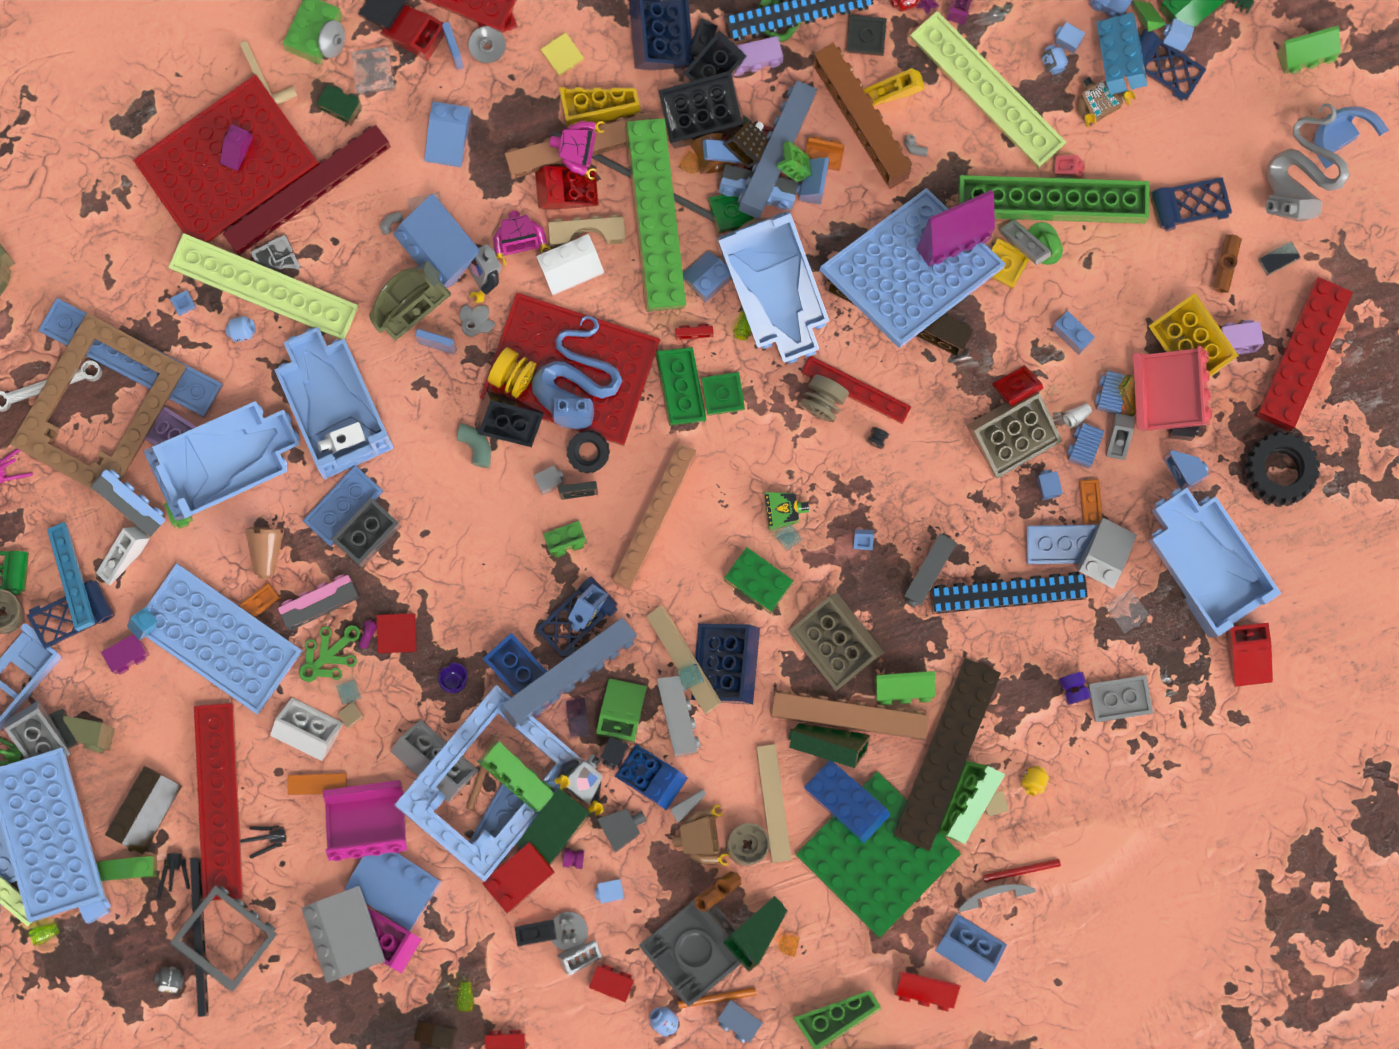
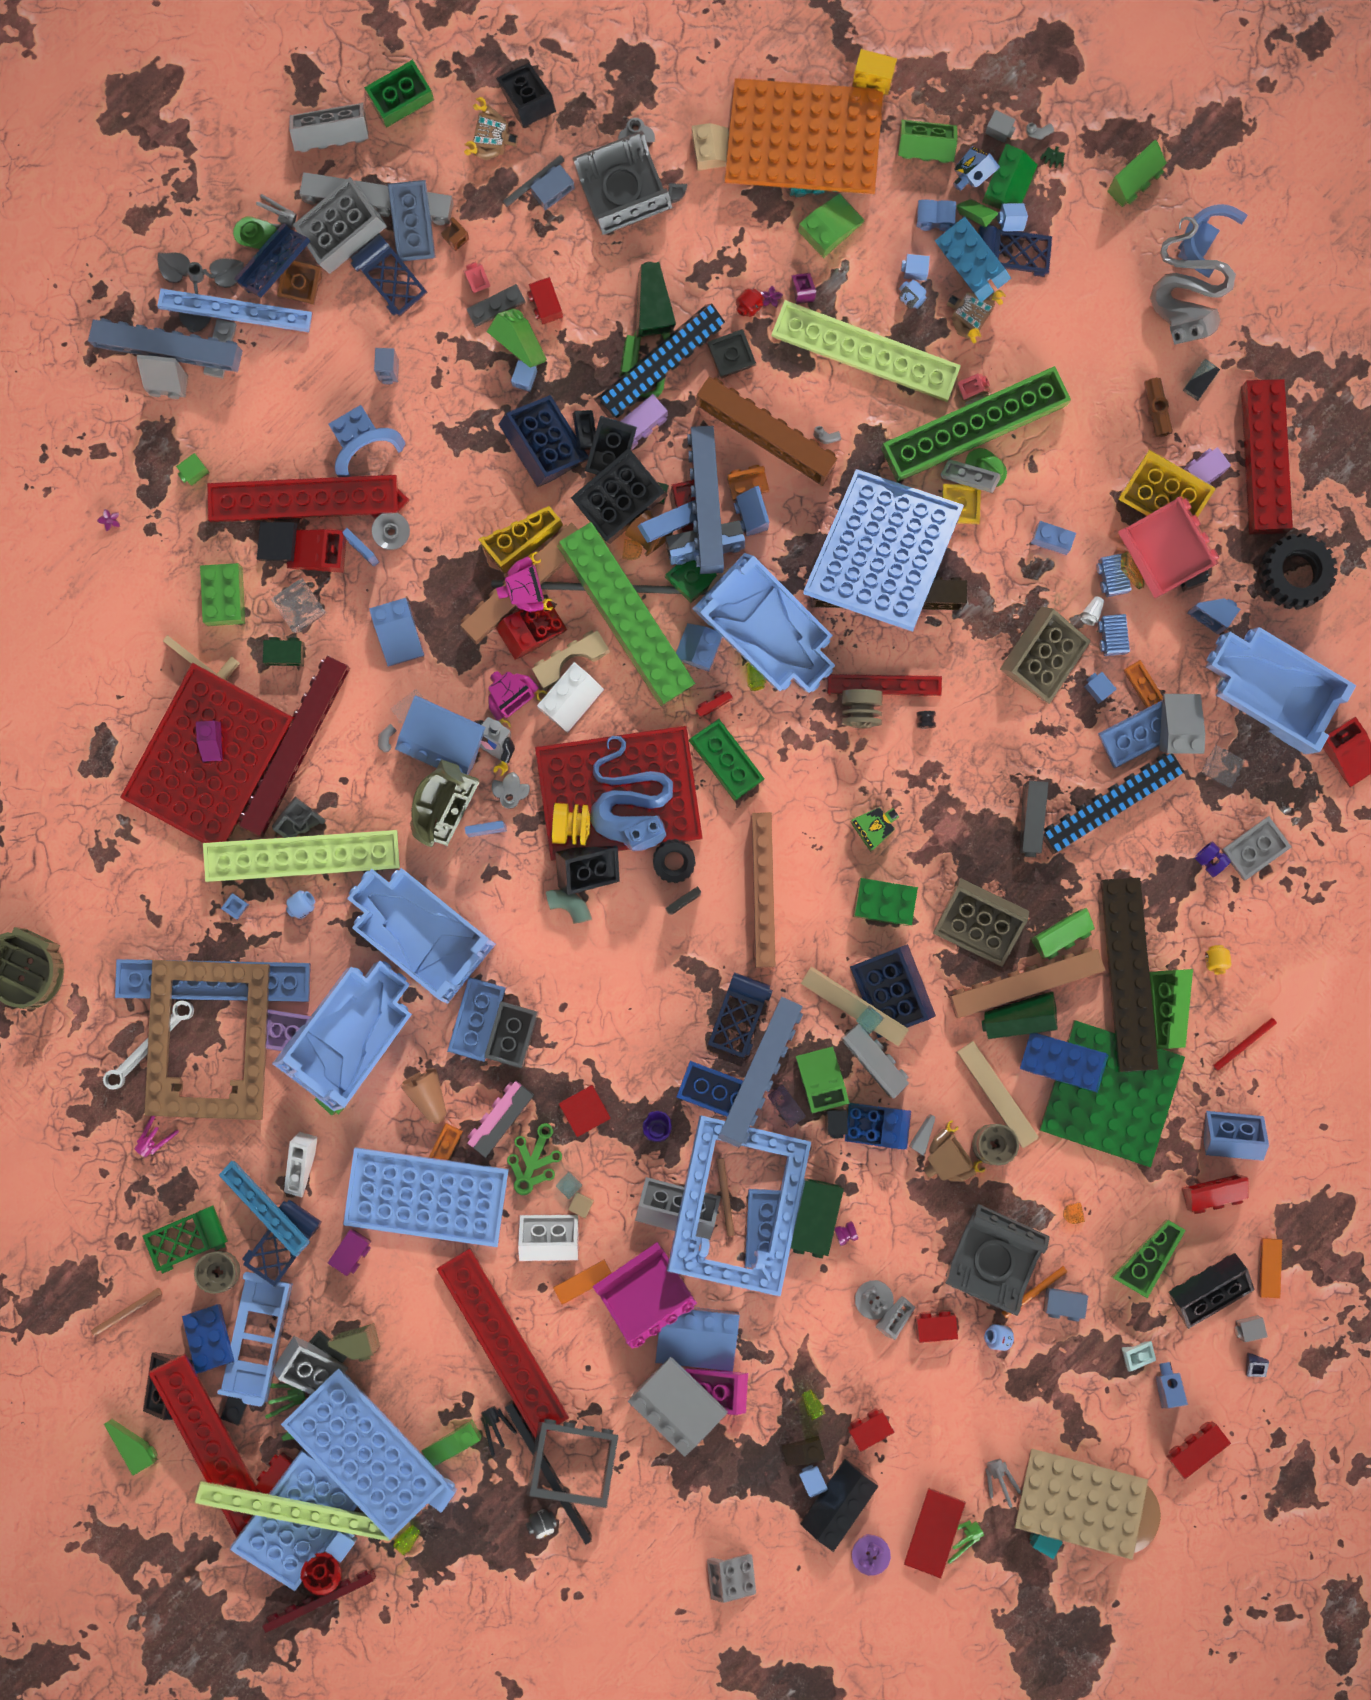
camera: 30 degrees left, 5 degrees up
piece [90,469,165,537] -> none
dark brown slope [105,766,182,855] -> none
dark azure brick [127,607,158,641] -> none
black plant [239,825,287,859] -> none
white torso [317,422,366,454] -> none
light grey dish [318,20,345,58] -> none
magenta arm [358,620,377,649] -> none
bright green wedge [477,741,554,813] -> none
red slope [482,842,555,913] -> none
black plate [515,920,557,947] -> none
light grey brick [533,465,565,495] -> none
light yellow piece [541,33,584,76] -> none
bright green bracket [543,521,587,557] -> none
torso [554,754,603,816] -> none
medium blue torso [568,584,609,632] -> none
light blue brick [594,879,625,904] -> none
dark grey torso [597,809,647,853] -> none
dark orange piece [694,871,741,912] -> none
green plate [701,372,745,416] -> none
dark brown torso [723,121,768,168] -> none
dark green slope [723,896,788,972] -> none
clear light blue plate [775,524,802,551] -> none
bright green bracket [776,141,812,182] -> none
medium blue plate [853,529,874,550] -> none
yellow slope [863,68,925,106] -> none
magenta slope [917,190,995,266] -> none
light grey slope [958,884,1036,913] -> none
tan sticker [986,791,1009,816] -> none
red tile [992,365,1044,407] -> none
light grey slope [1106,413,1134,460] -> none
dark blue piece [1151,177,1232,231] -> none

